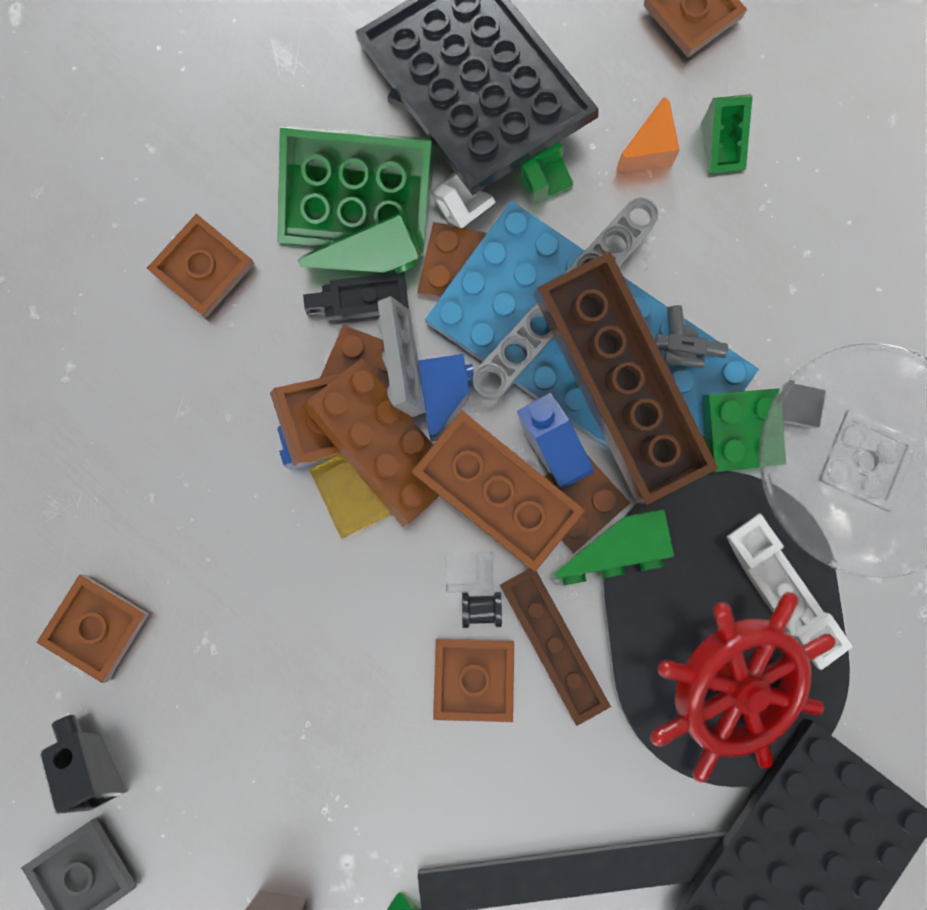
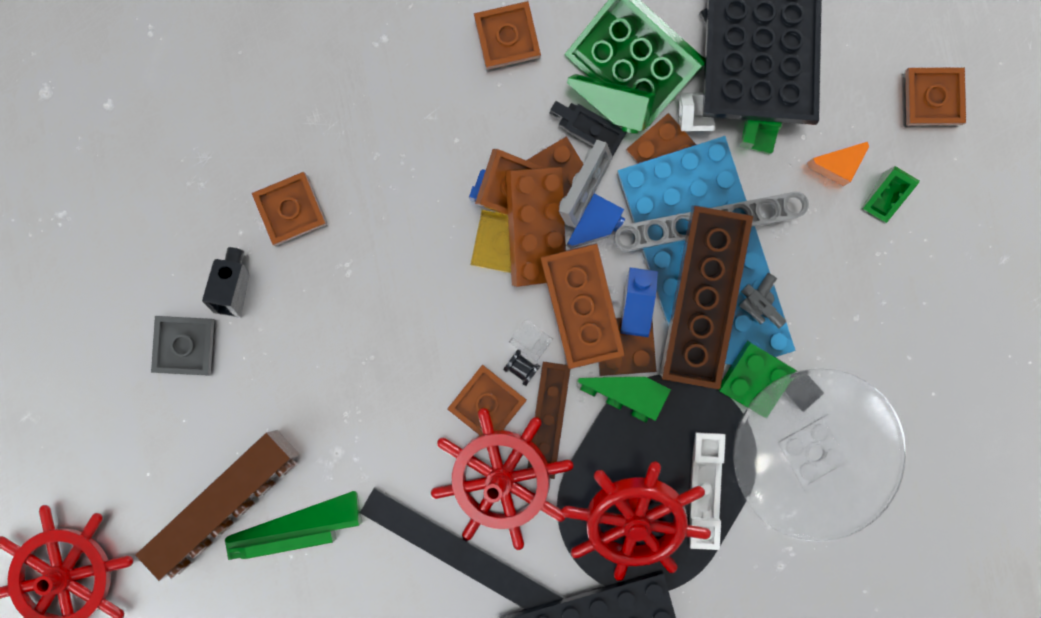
camera: 30 degrees right, 5 degrees up
none -> red piece [431,408,574,550]

